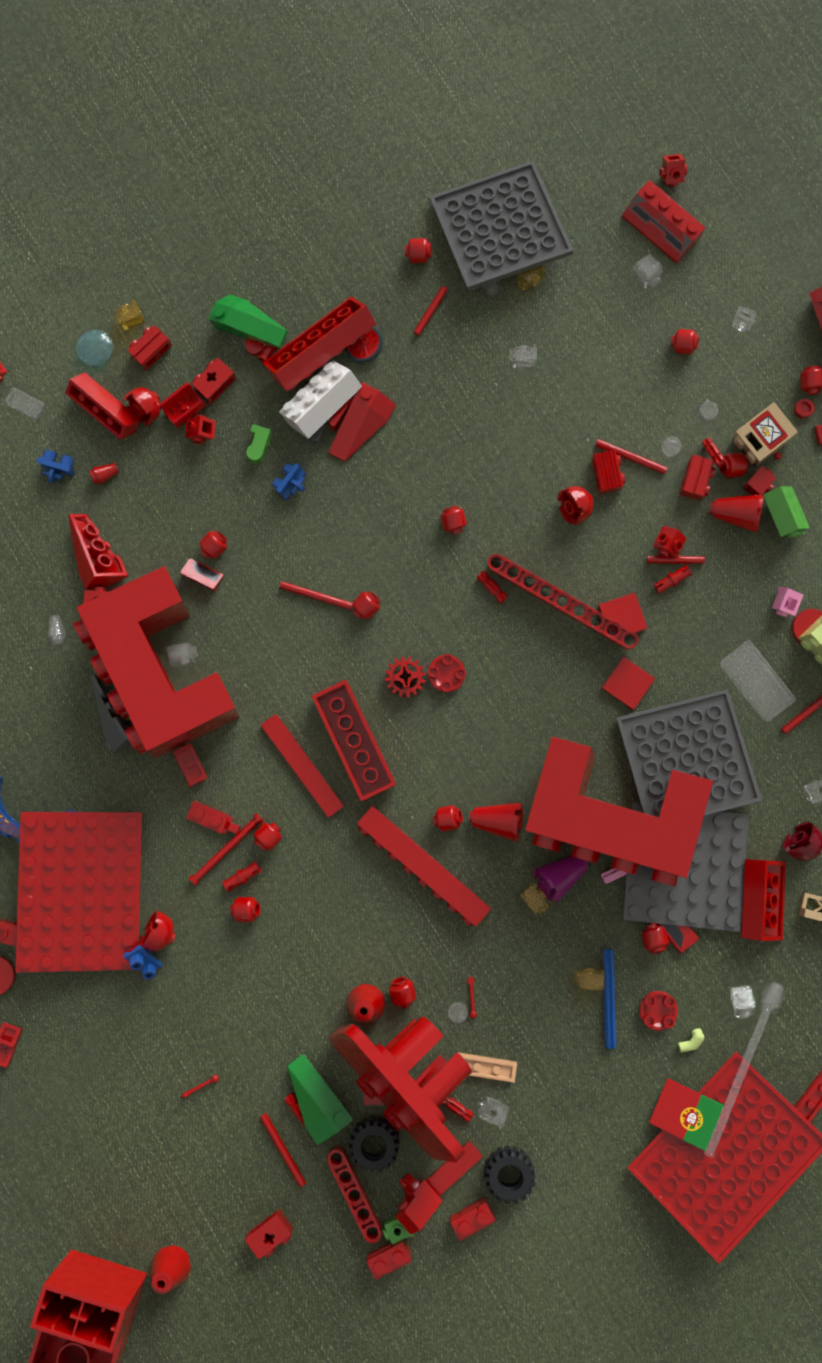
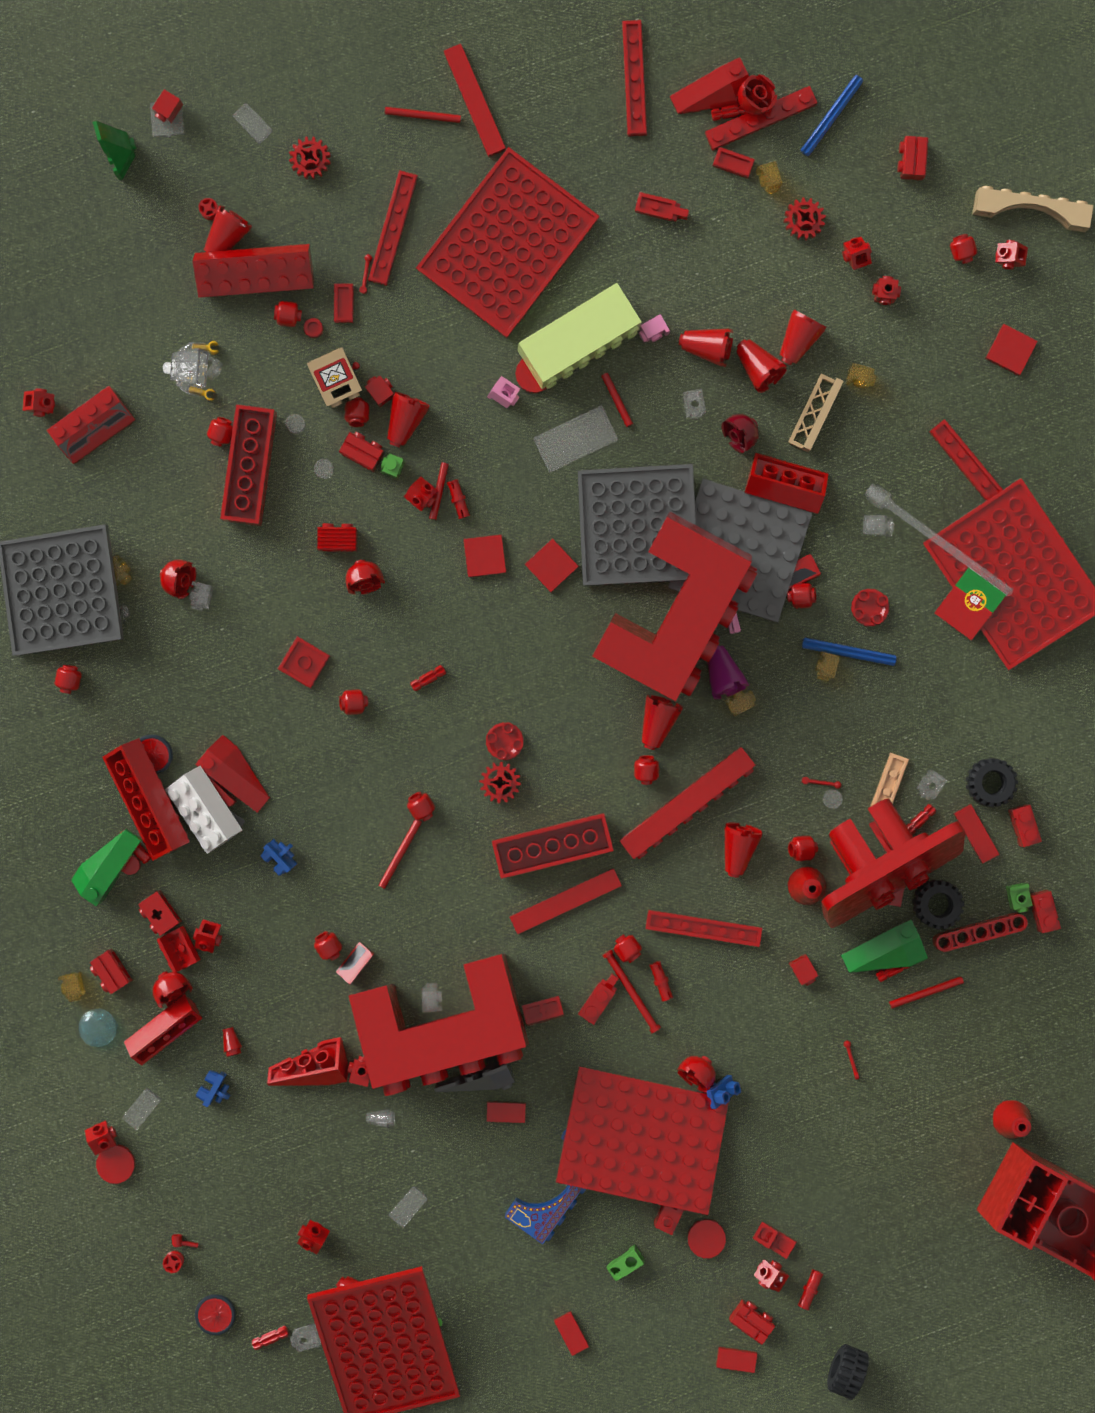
camera: 80 degrees left, 5 degrees up
red head [230,897,261,923] -> none
red brick [245,1209,293,1259] -> none
bright green leg [246,424,272,464] -> none
red hinge [395,1173,443,1235] -> none
red bar [413,286,448,336] -> none
red beam [488,554,638,650] -> none
red bar [595,439,668,474] -> none
clear brick [632,254,663,289] -> none
yellowish green arm [678,1028,705,1053] -> none
red axle [702,438,726,468] -> none
bright green brick [763,486,810,539] -> none
none -> red cylinder [160,560,196,599]
none -> clear torso [163,341,219,401]
none -> red brick [220,404,277,526]
none -> red tile [278,636,330,689]
none -> bright green brick [380,453,405,479]
none -> red tile [487,1101,526,1123]
none -> red plate [645,910,762,947]
none -> red cone [725,822,763,878]
none -> red brick [788,954,818,986]

